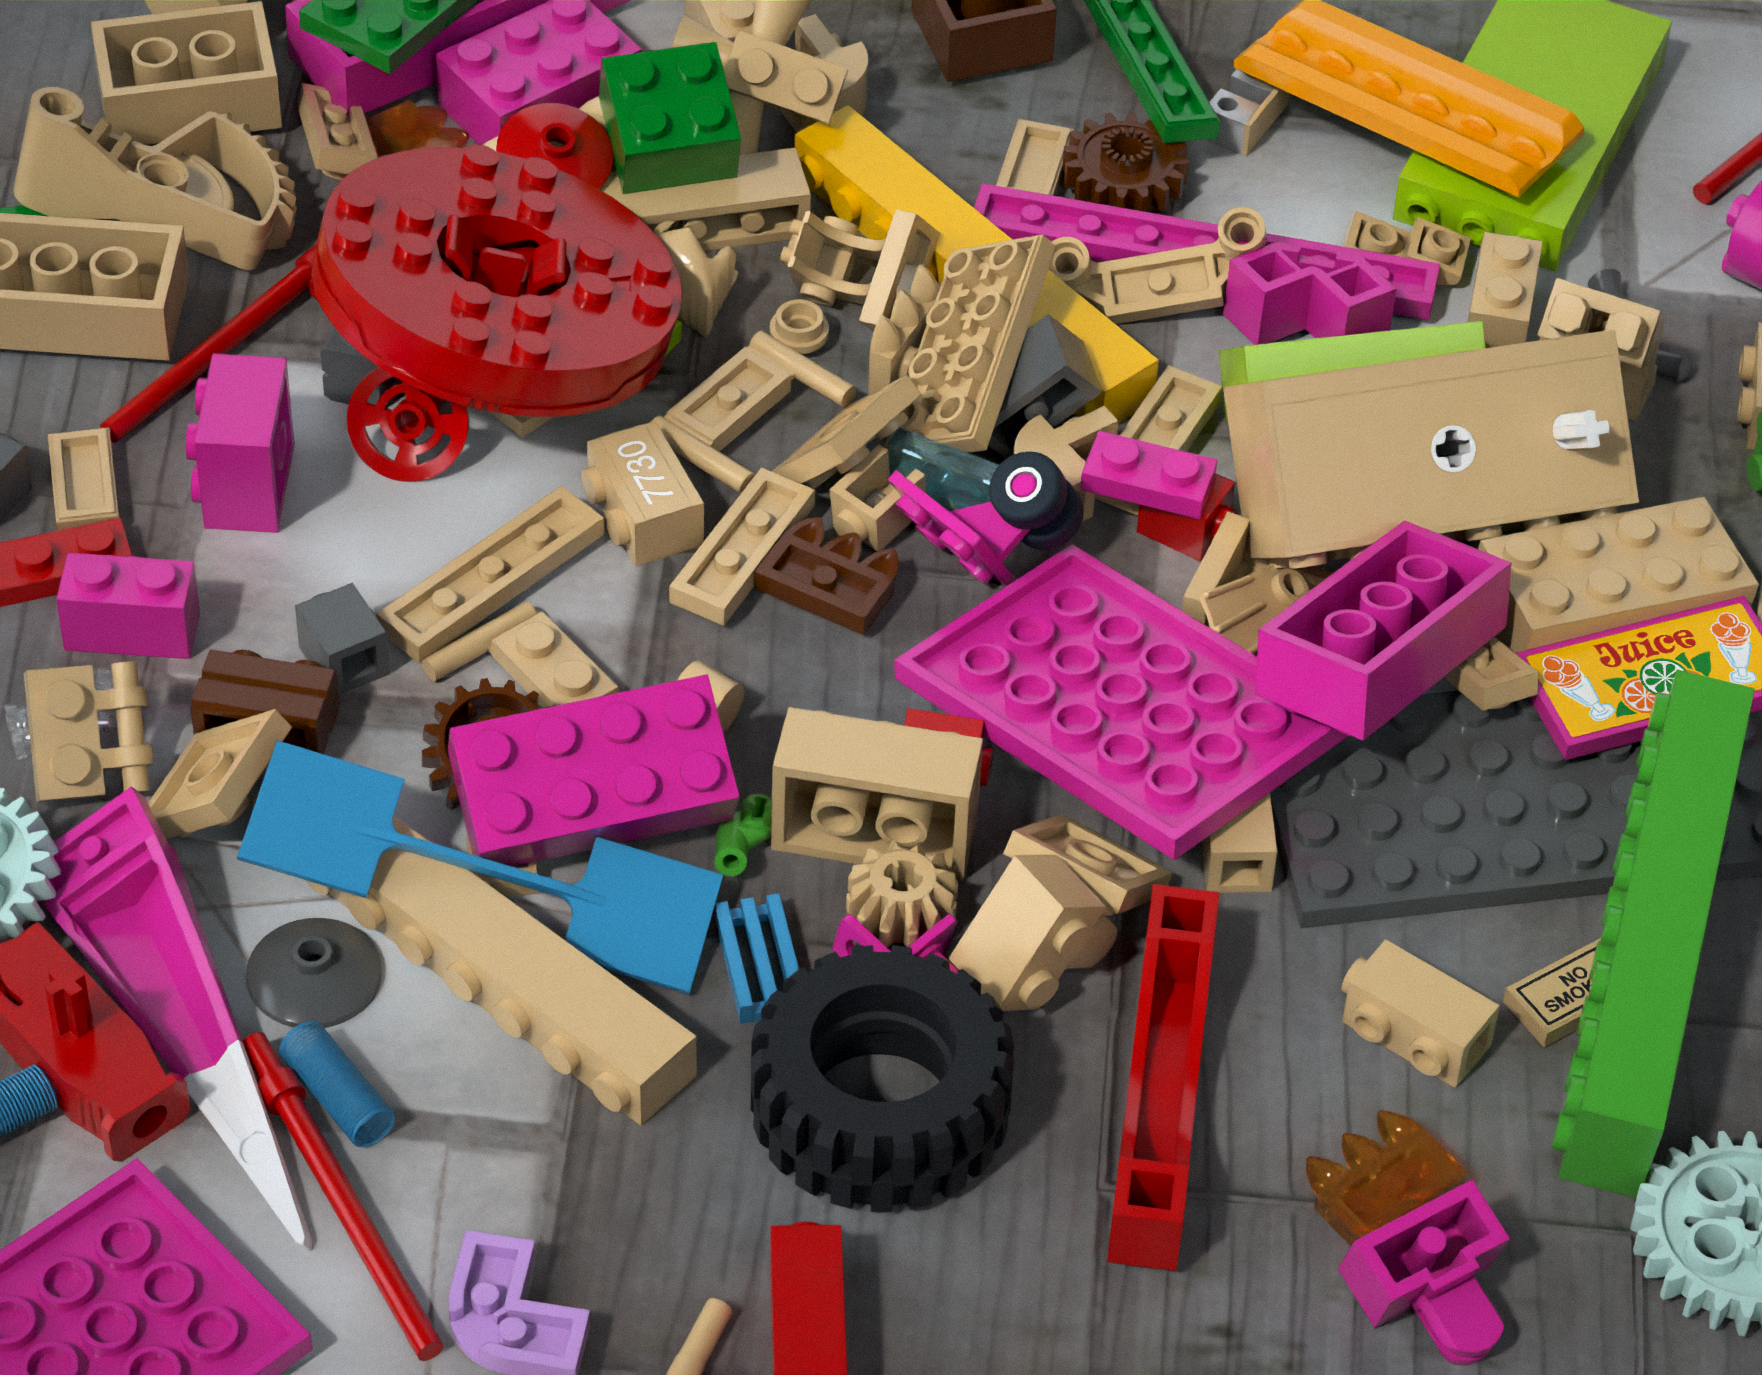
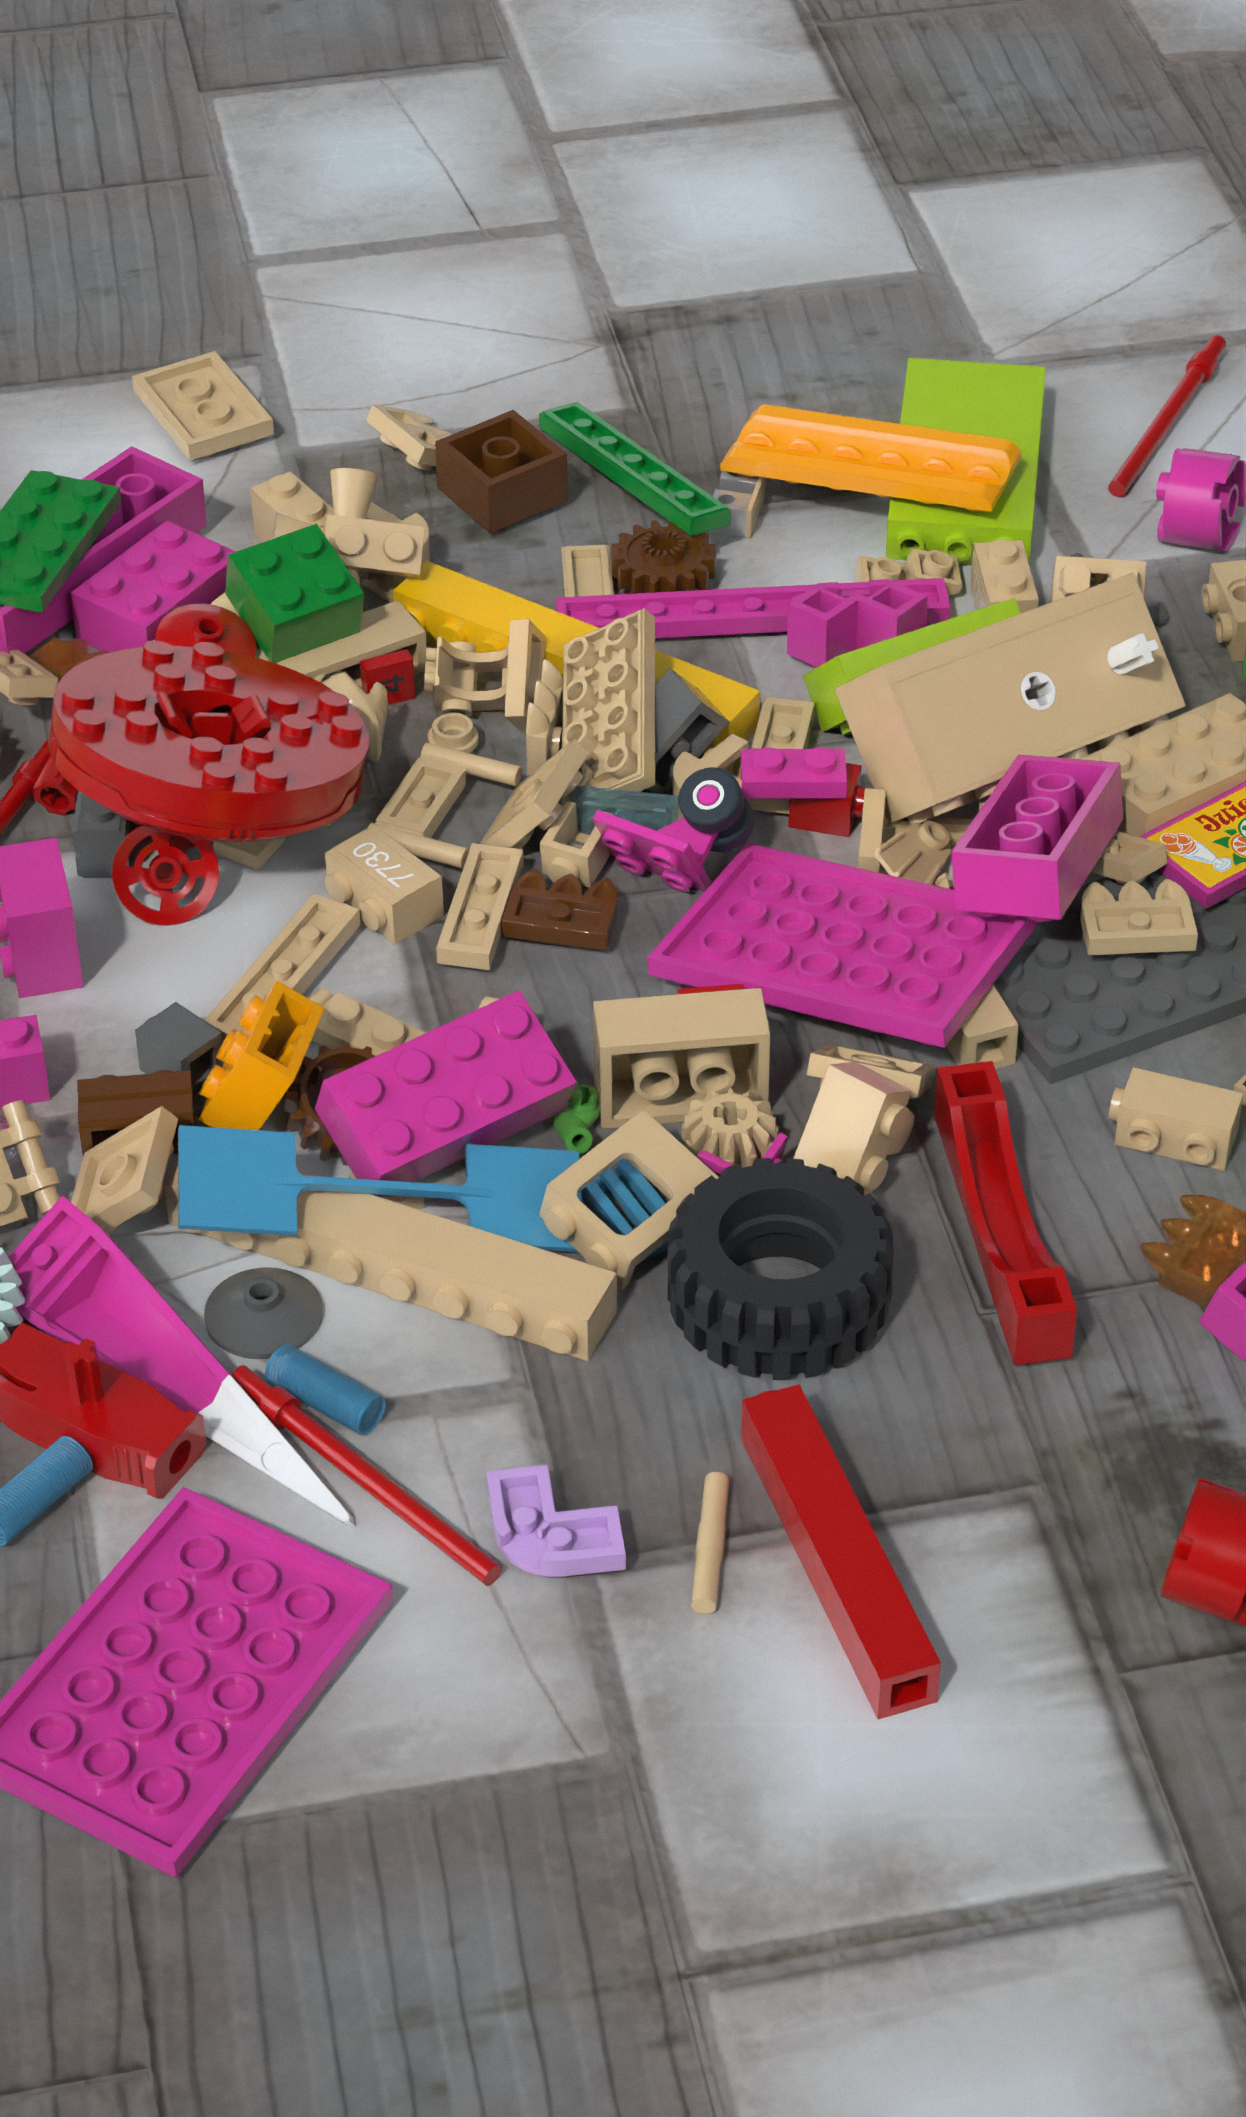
camera: 15 degrees left, 5 degrees down
tan plate [1048,207,1267,324] -> none
none -> light orange brick [198,980,325,1130]
none -> red tile [360,649,415,705]
none -> tan window [539,1109,719,1291]
none -> tan plate [1080,879,1198,955]

